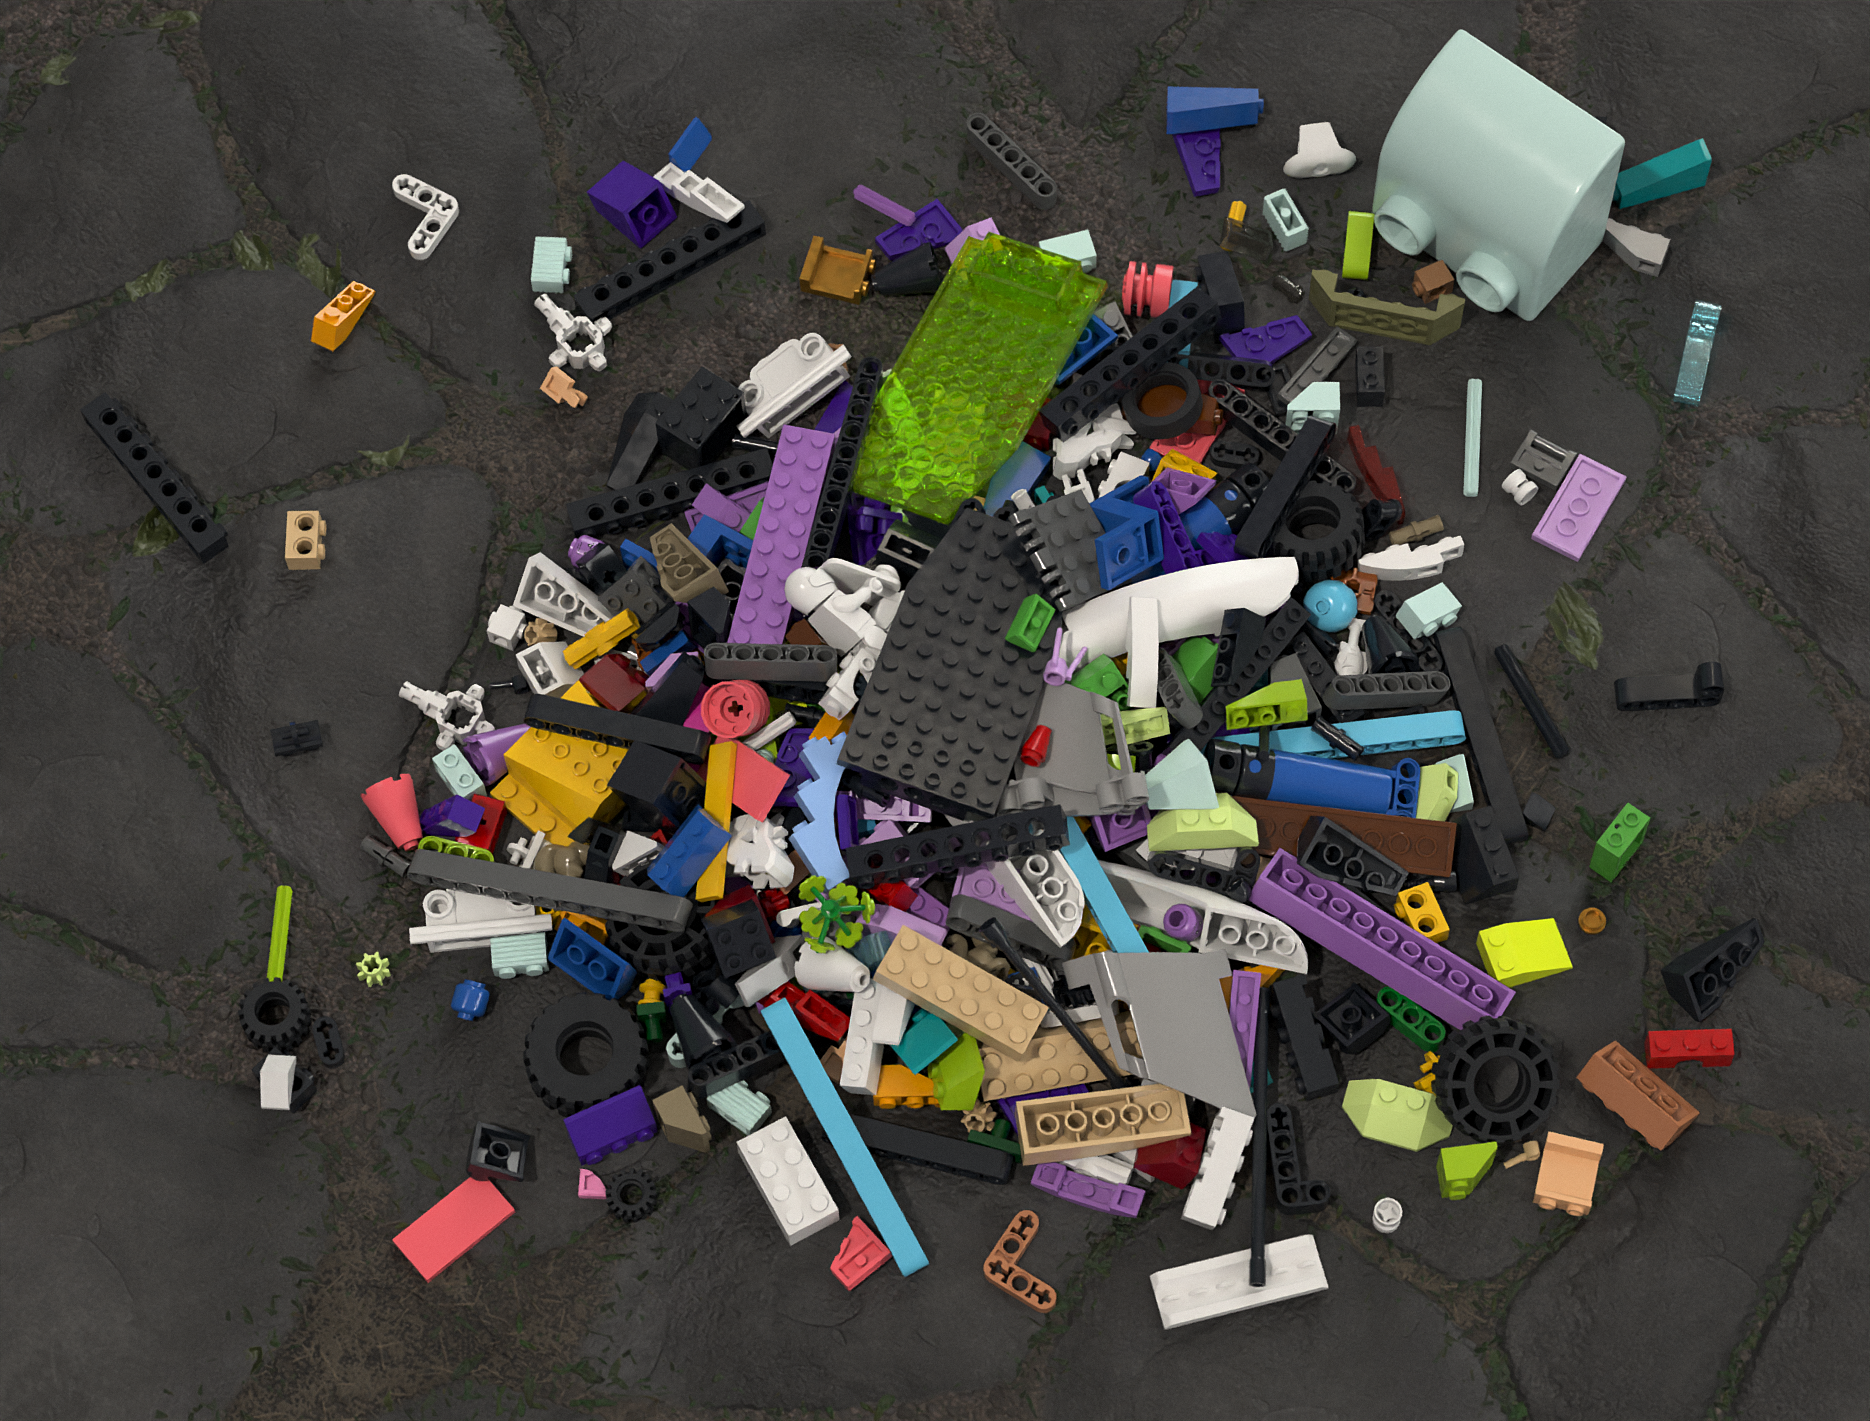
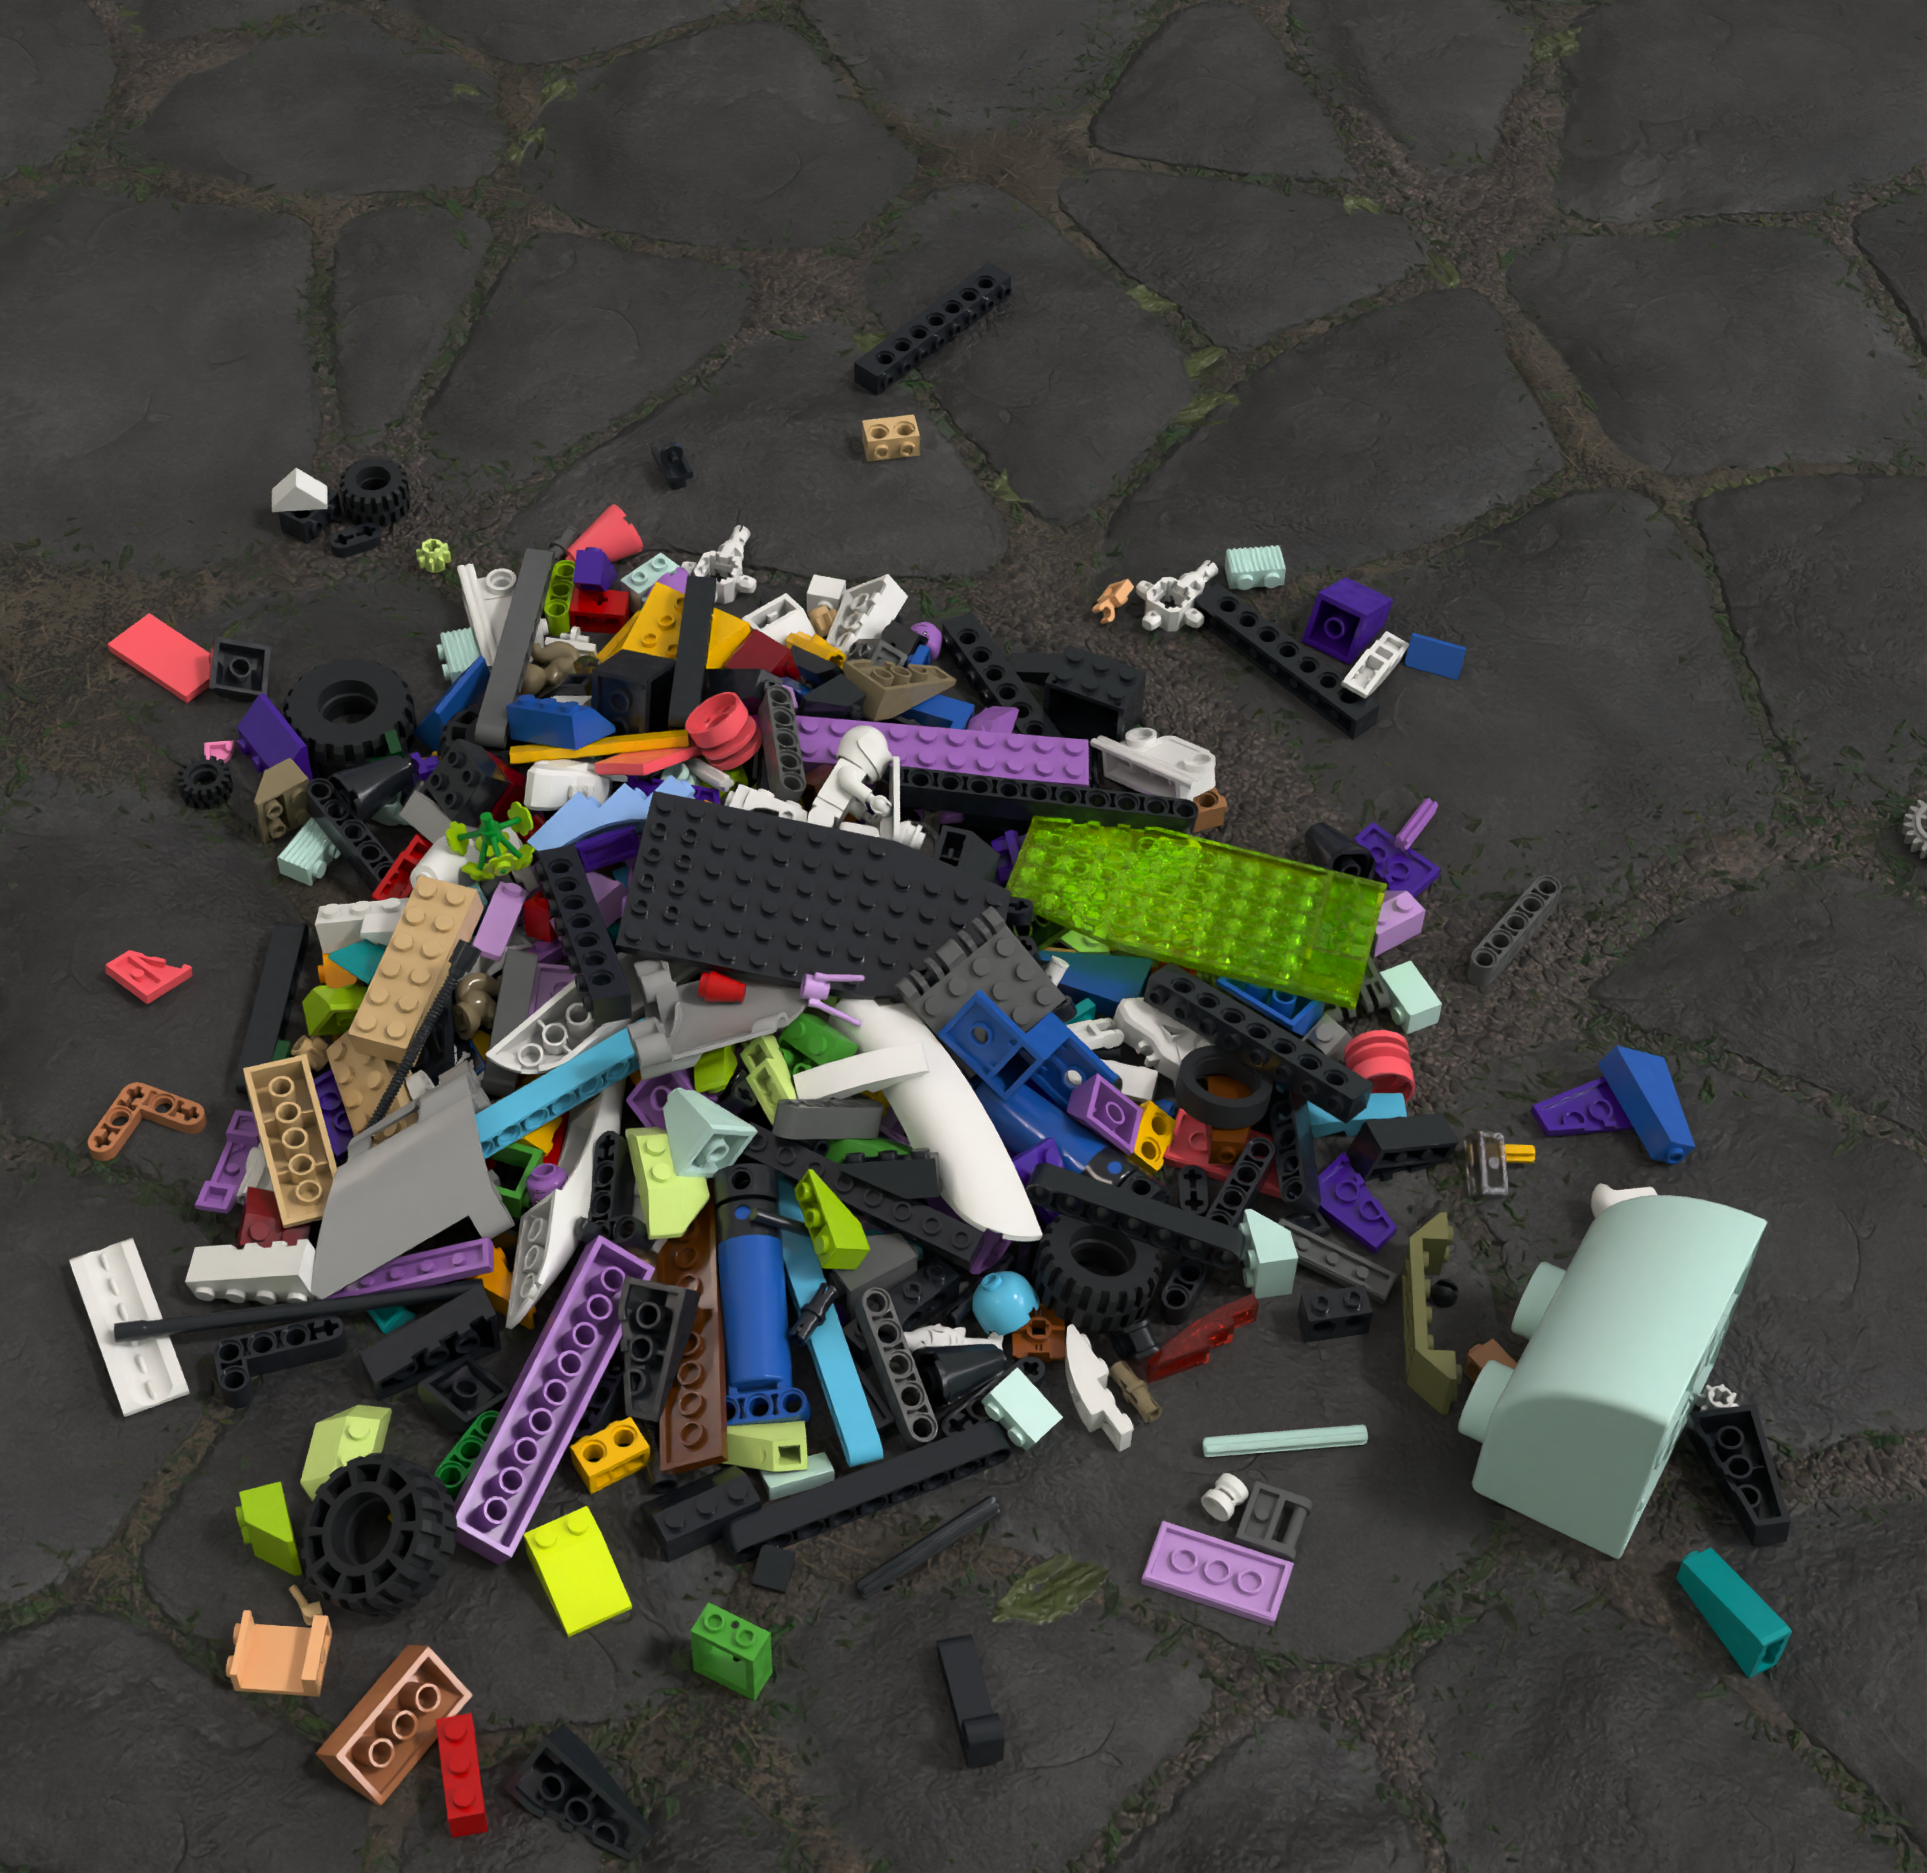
camera: 75 degrees right, 15 degrees down
lime axle [267,886,292,982] -> none
light orange slope [311,281,375,351] -> none
white beam [392,174,459,260] -> none
blue head [451,979,490,1021] -> none
white brick [737,1116,840,1246] -> none
medium azure beam [760,998,929,1277] -> none
pearl gold panel [799,236,877,305] -> none
bright green slope [1005,594,1055,652] -> none
dark purple beam [1133,481,1217,574] -> none
light aqua brick [1263,189,1309,252] -> none
lime beam [1342,211,1374,280] -> none
white wheel [1372,1198,1402,1233] -> none
pearl gold plate [1578,908,1606,935] -> none
light grey slope [1603,218,1670,277] -> none
clear light blue beam [1673,299,1722,406] -> none

